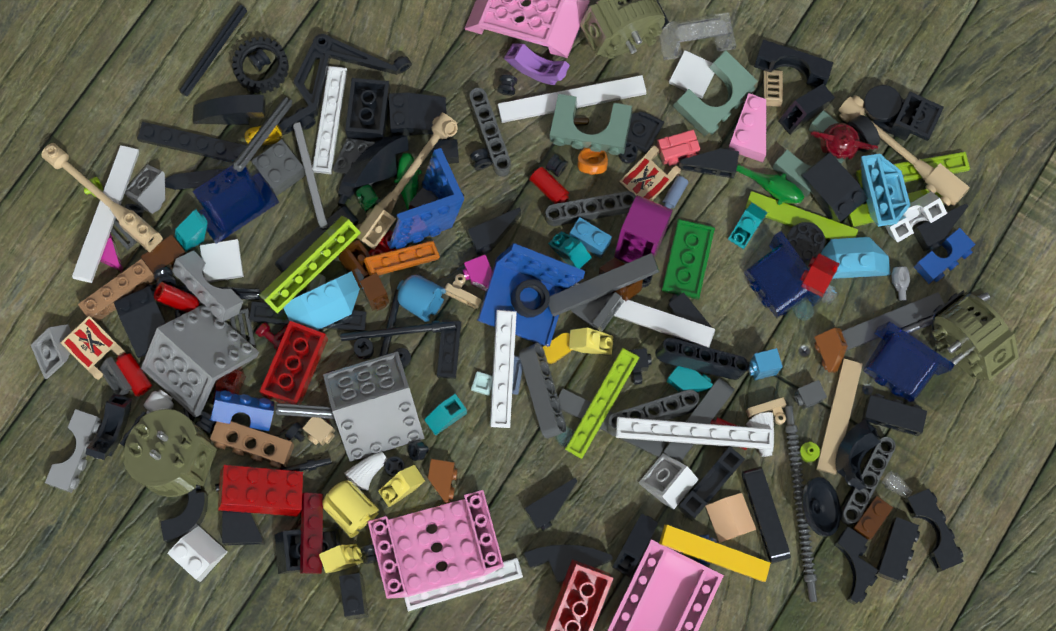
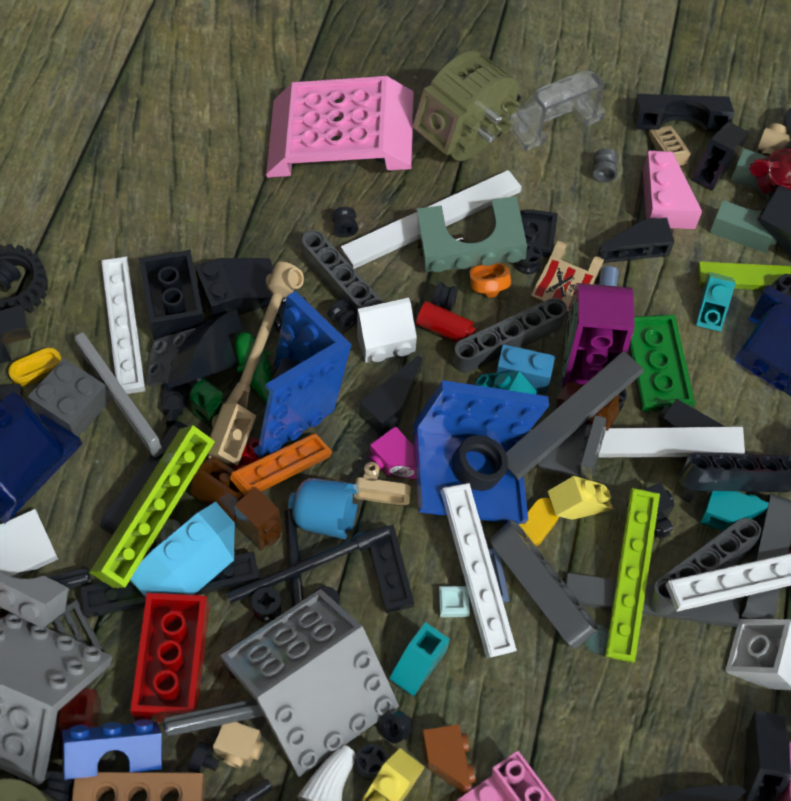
camera: 20 degrees left, 15 degrees down
dark grey axle [233,97,292,172] -> none
dark red piece [255,322,287,350] -> none
black piece [278,34,412,135] -> none
medium lavender arch [504,44,570,85] -> none
black slope [525,478,577,531] -> none
coral brick [657,130,700,166] -> none
white tile [669,51,715,98] -> none
sand green arch [673,50,757,137] -> none
green piece [736,164,805,205] -> none
none -> white slope [357,298,417,363]
none -> dark grey wheel [593,148,618,183]

